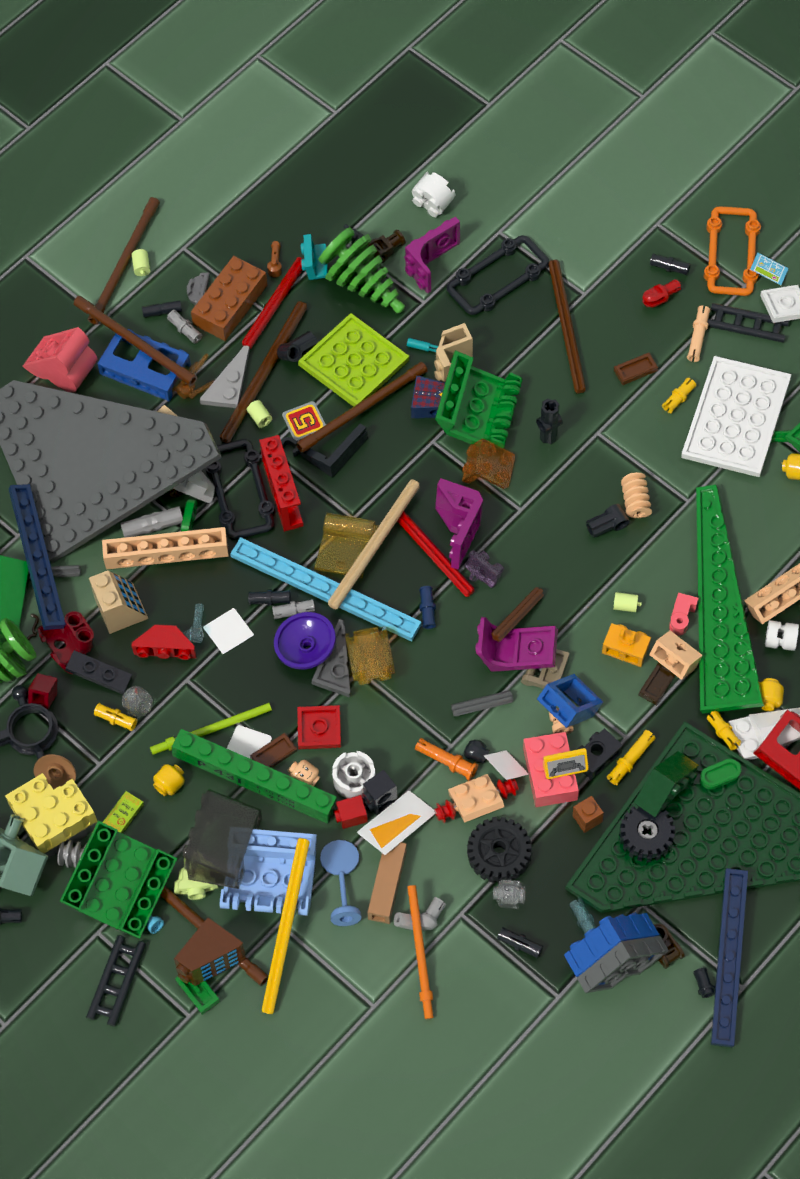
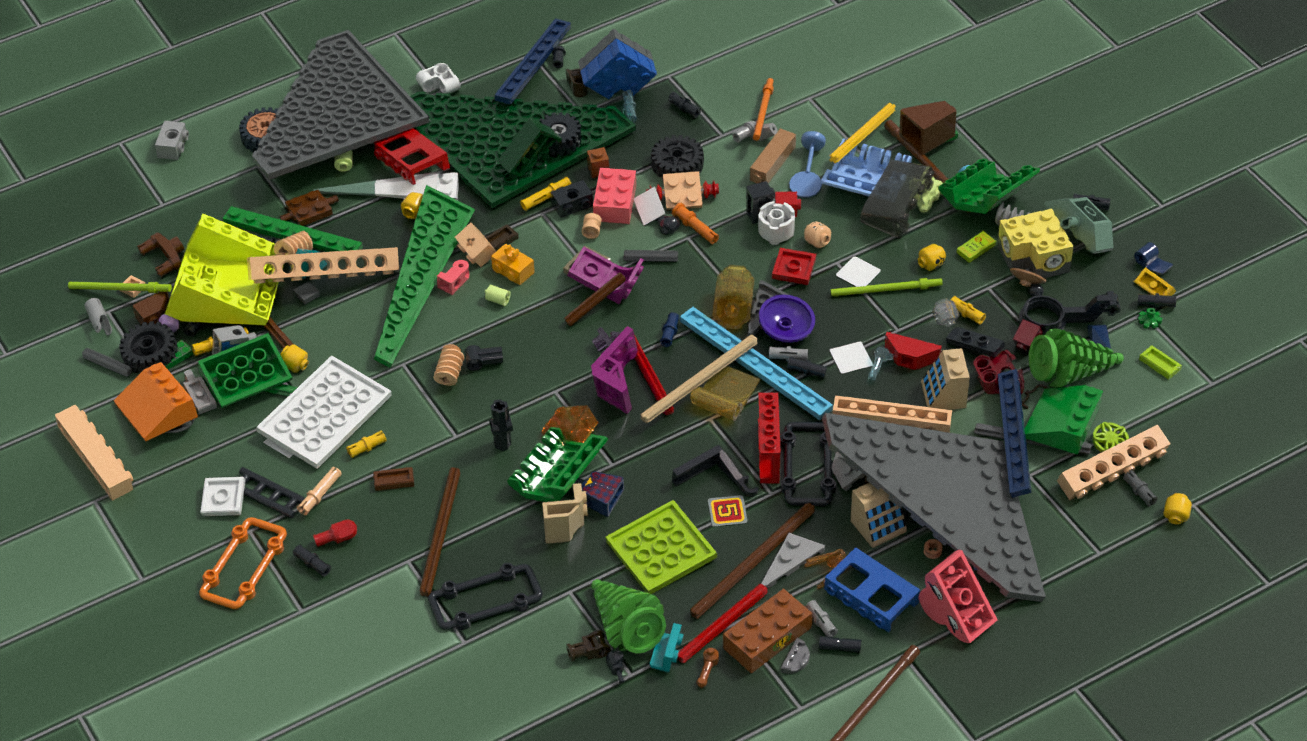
camera: 165 degrees left, 15 degrees down
reddish brown piece [73,296,197,386] -> none
black bar [86,935,146,1027] -> none
yellowish green piece [132,249,150,276] -> none
green brick [172,729,337,824] -> none
yellowish green piece [247,400,272,428] -> none
reddish brown tile [250,733,297,768] -> none
black piece [277,331,318,362] -> none
reddish brown piece [296,362,428,453] -> none
white sticker [357,791,435,855] -> none
magenta bracket [404,216,460,294] -> none
teal pin [407,338,439,352] -> none
white brick [412,172,456,217] -> none
clear head [493,879,526,909] -> none
blue window [537,674,603,728] -> none
slope [543,748,588,779] -> none
green tile [700,759,741,790] -> none
yellow pin [707,711,741,750] -> none
sticker [750,253,788,285] -> none
white wheel [765,620,799,651] -> none

